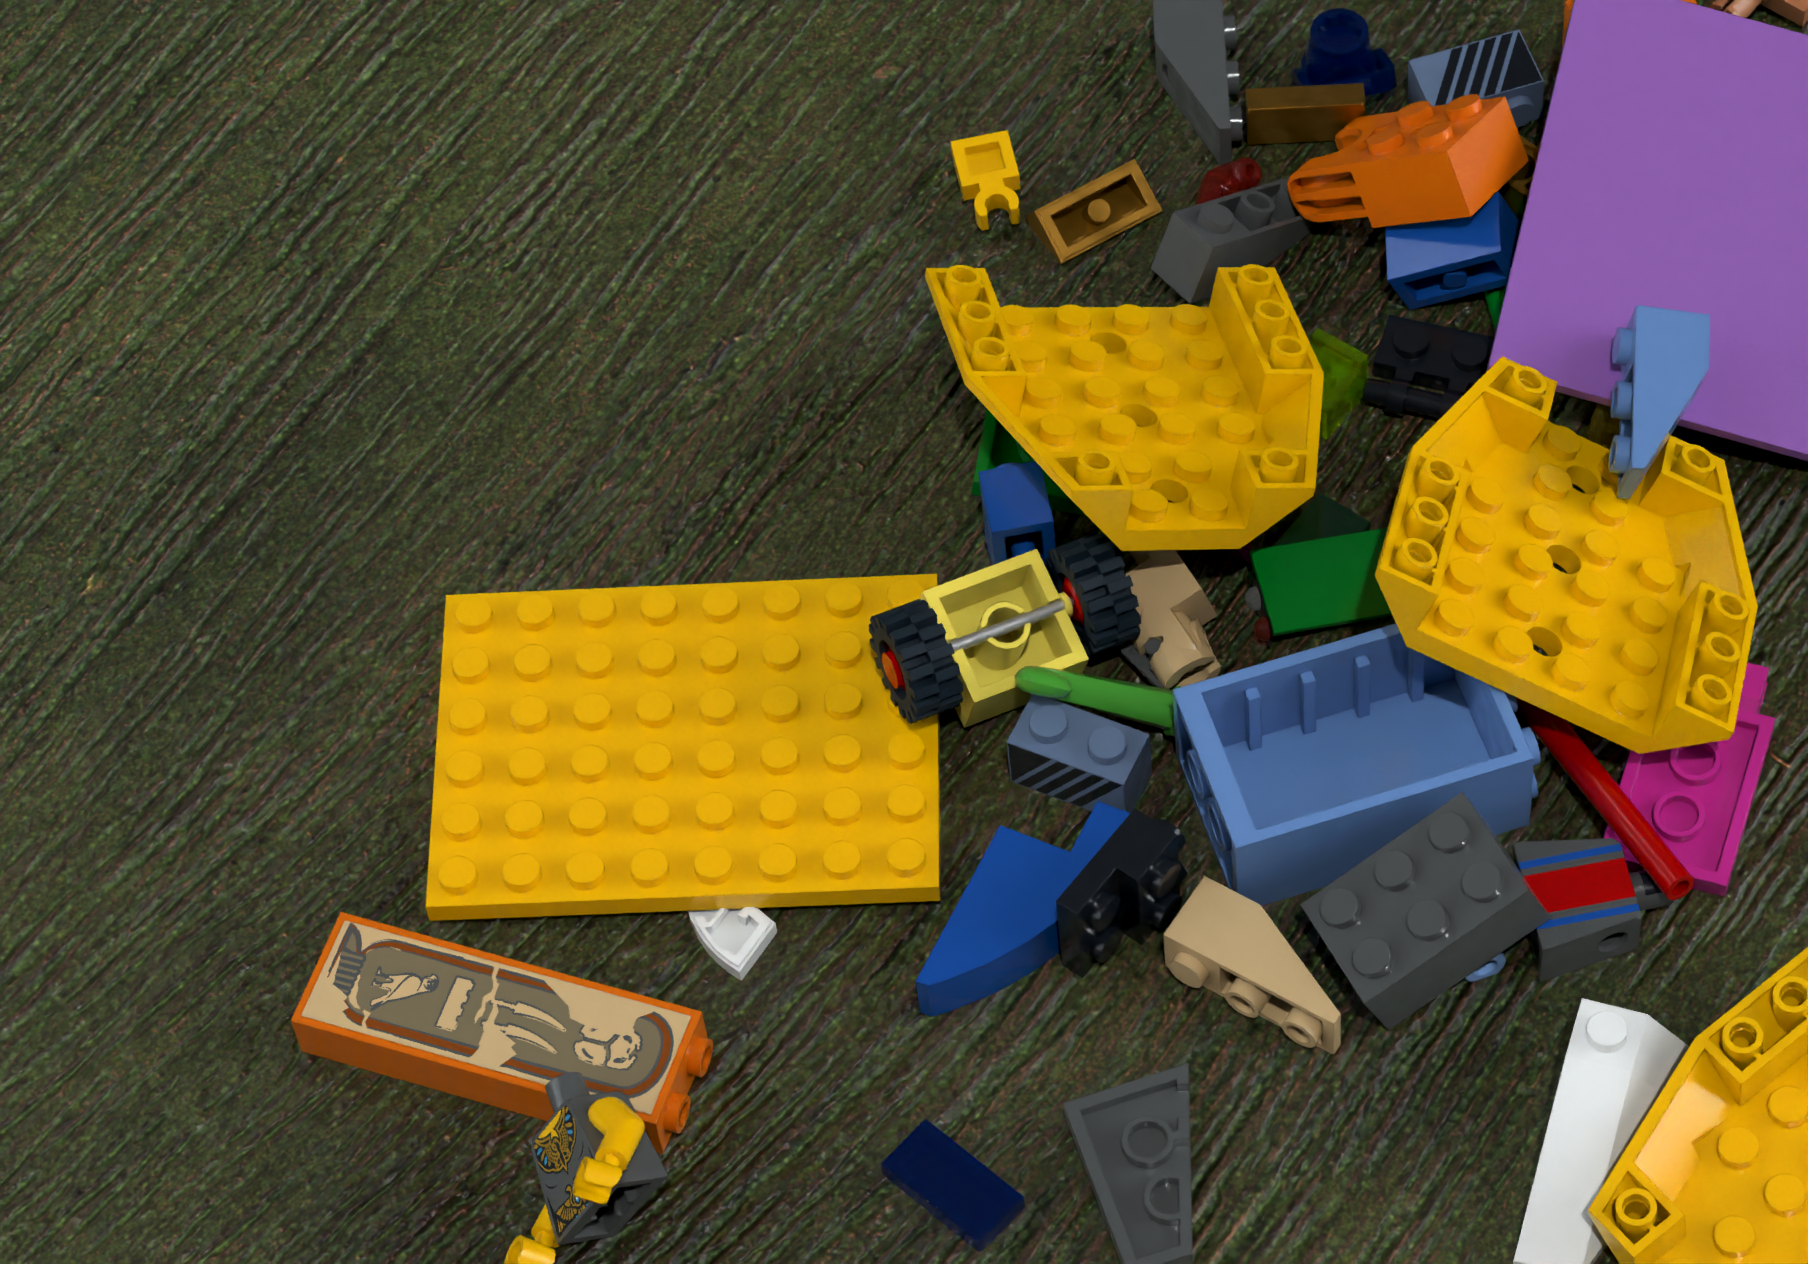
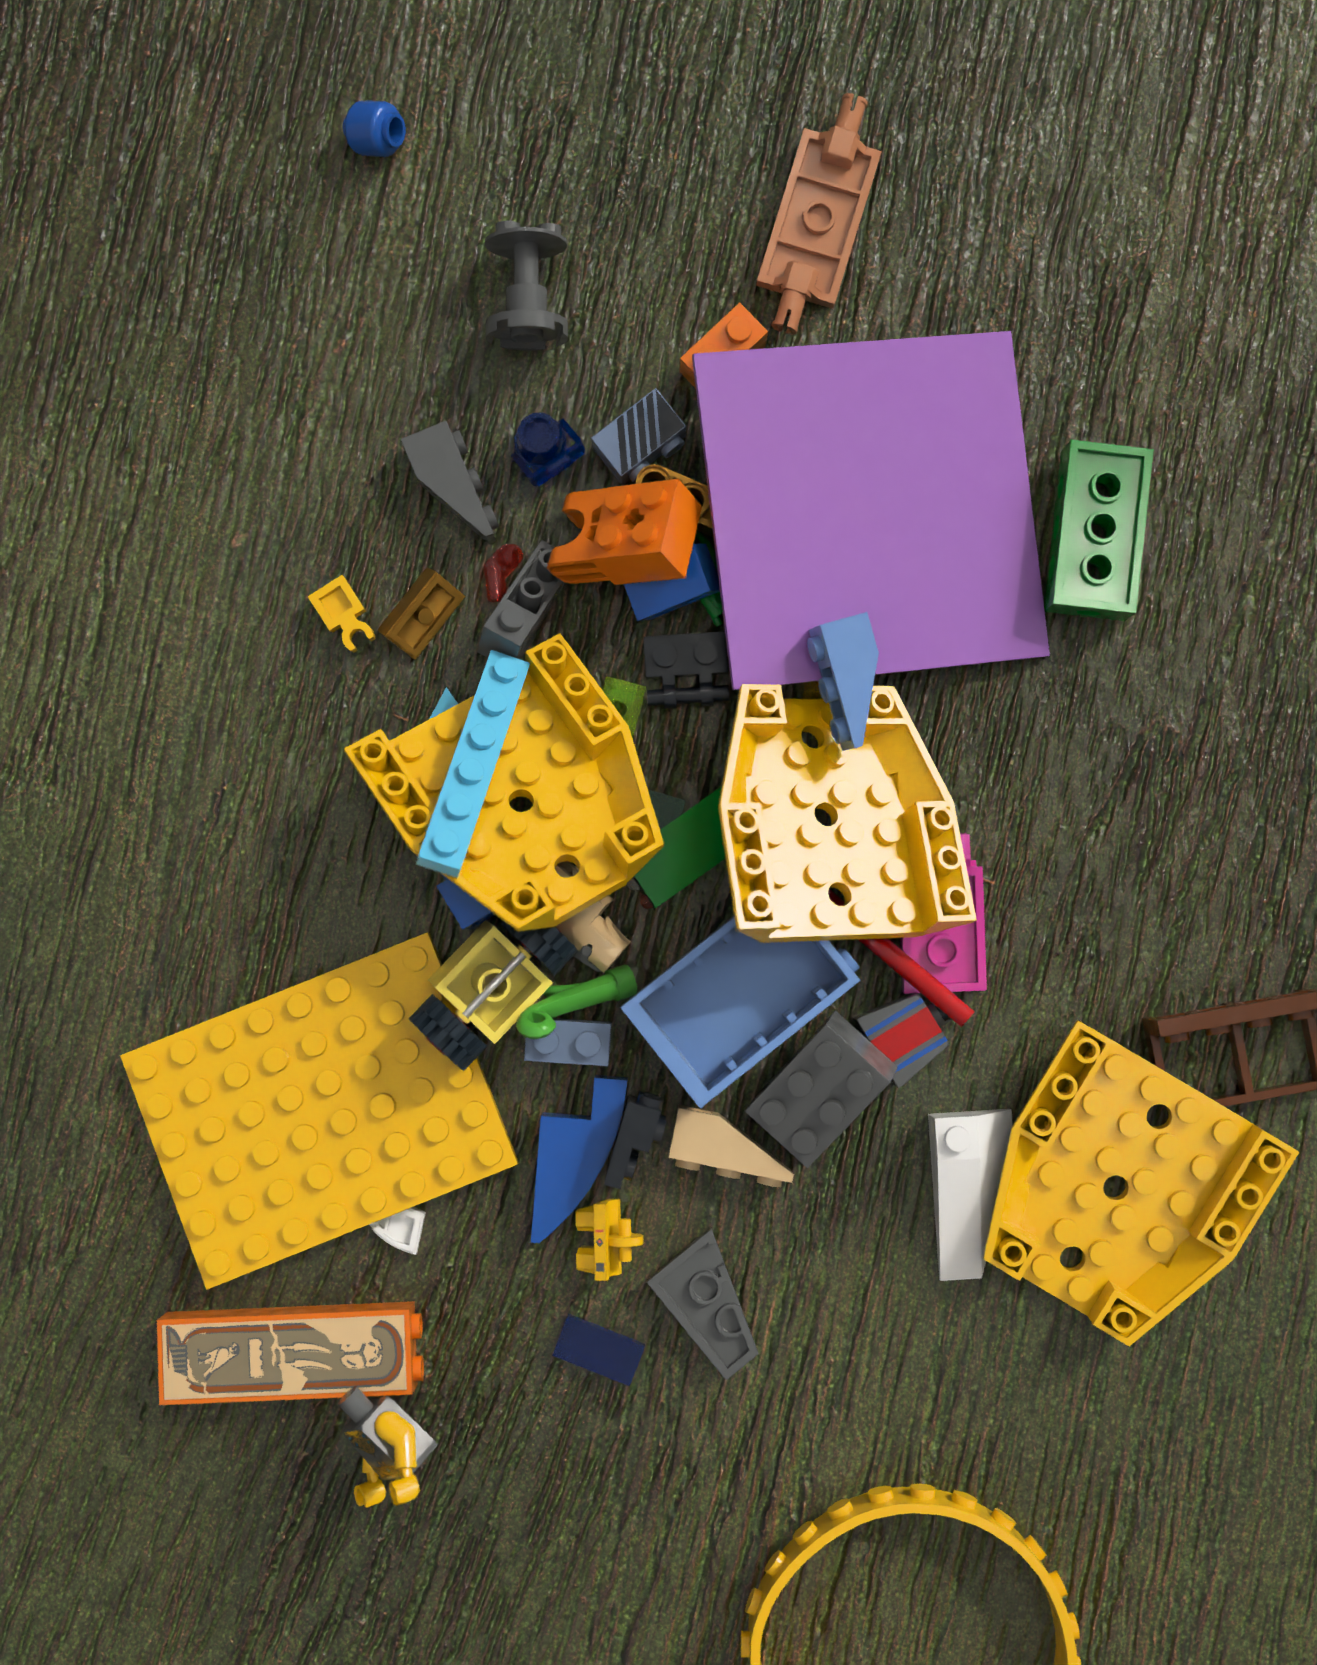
camera: 25 degrees left, 30 degrees up
pearl gold slope [1246,83,1366,145] -> none
none -> medium azure plate [416,650,530,878]
none -> yellow hips [575,1198,643,1281]

